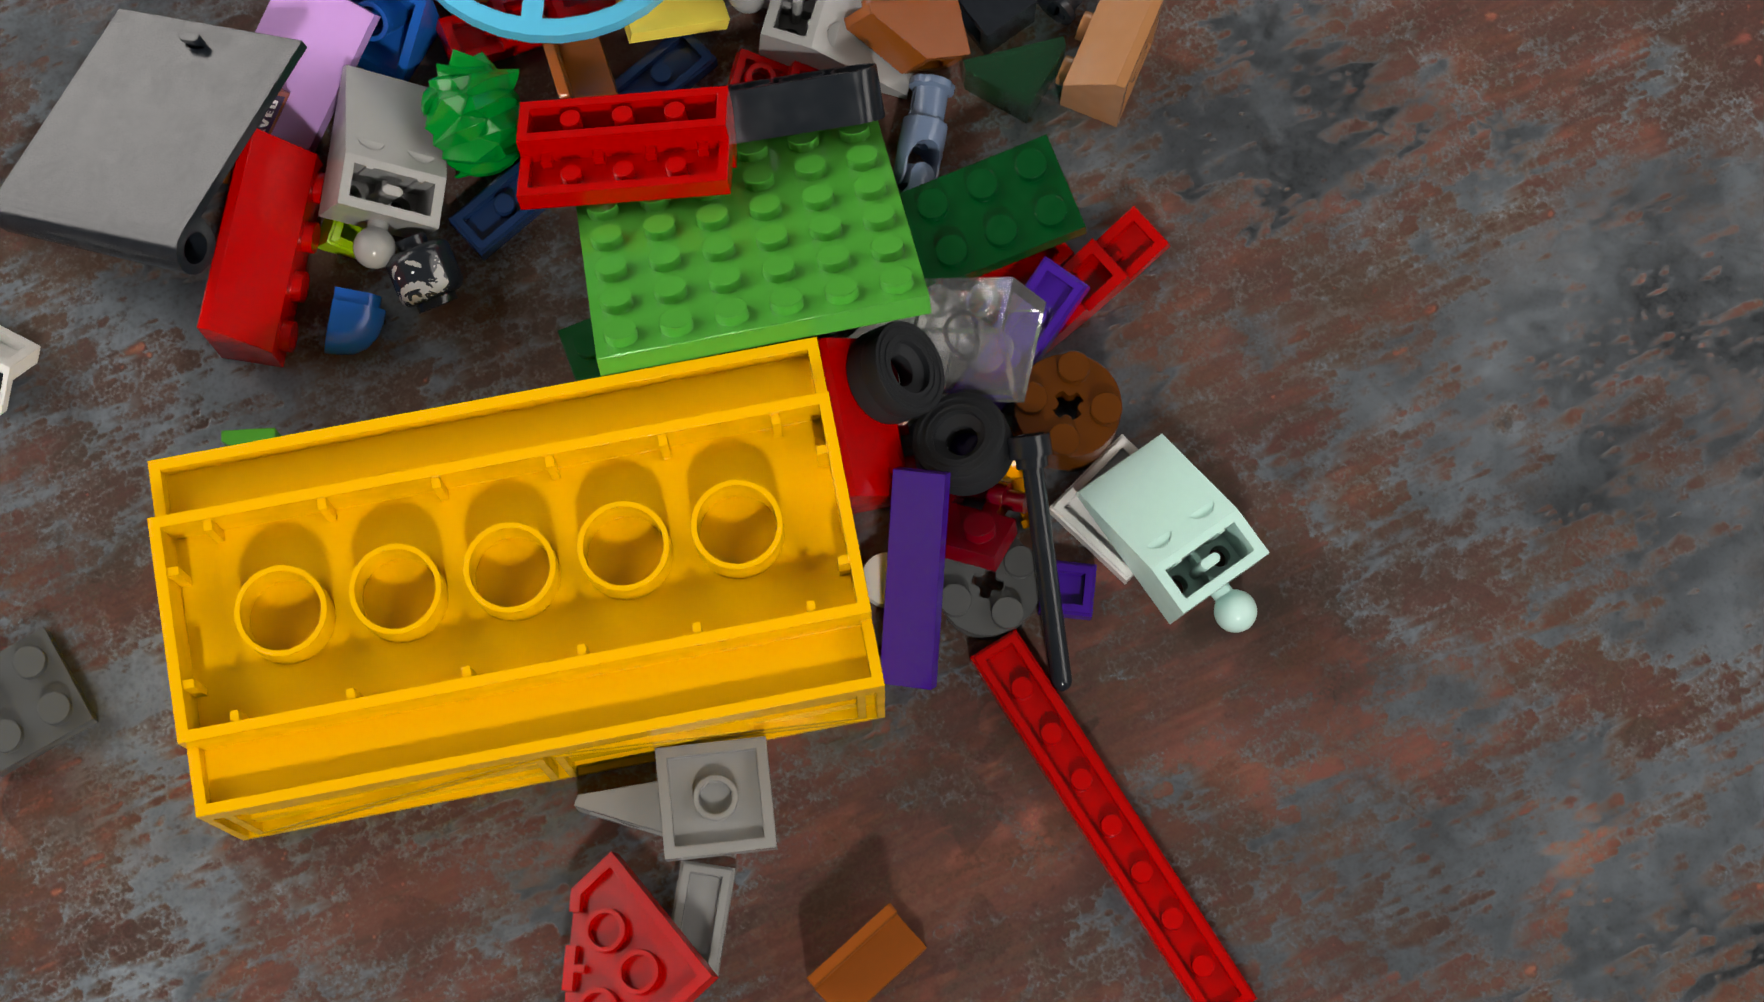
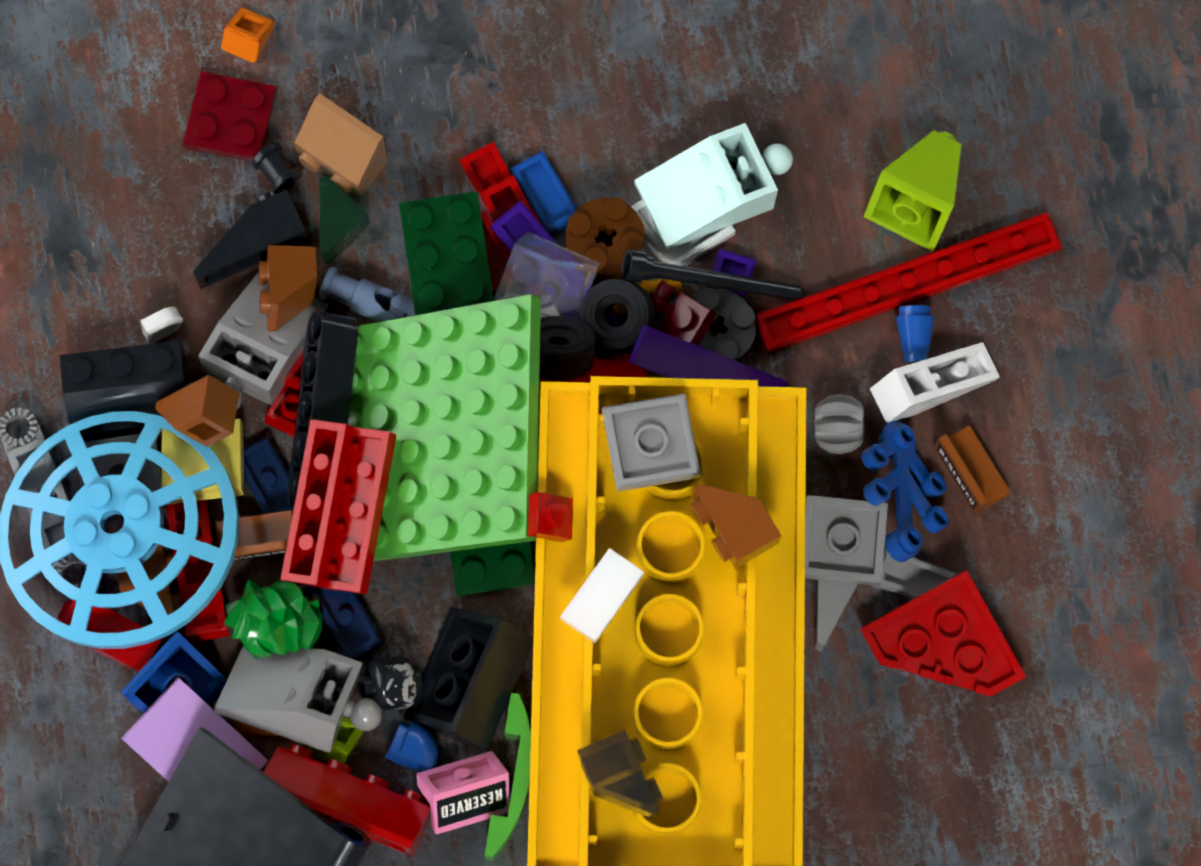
camera: 80 degrees left, 0 degrees up
none -> black slope [403,607,534,751]
none -> bright pink panel [416,751,510,834]
none -> blue tile [509,151,577,236]
none -> red plate [528,492,573,542]
none -> white tile [560,548,644,643]
none -> clear smoke slope [577,730,664,818]
none -> light grey plate [602,393,700,492]
none -> dark orange slope [690,484,781,569]
none -> light grey piece [815,394,865,454]
none -> blue plant [861,420,949,562]
none -> lime slope [863,130,962,252]
none -> white slope [870,342,1000,423]
none -> blue cone [895,305,935,363]

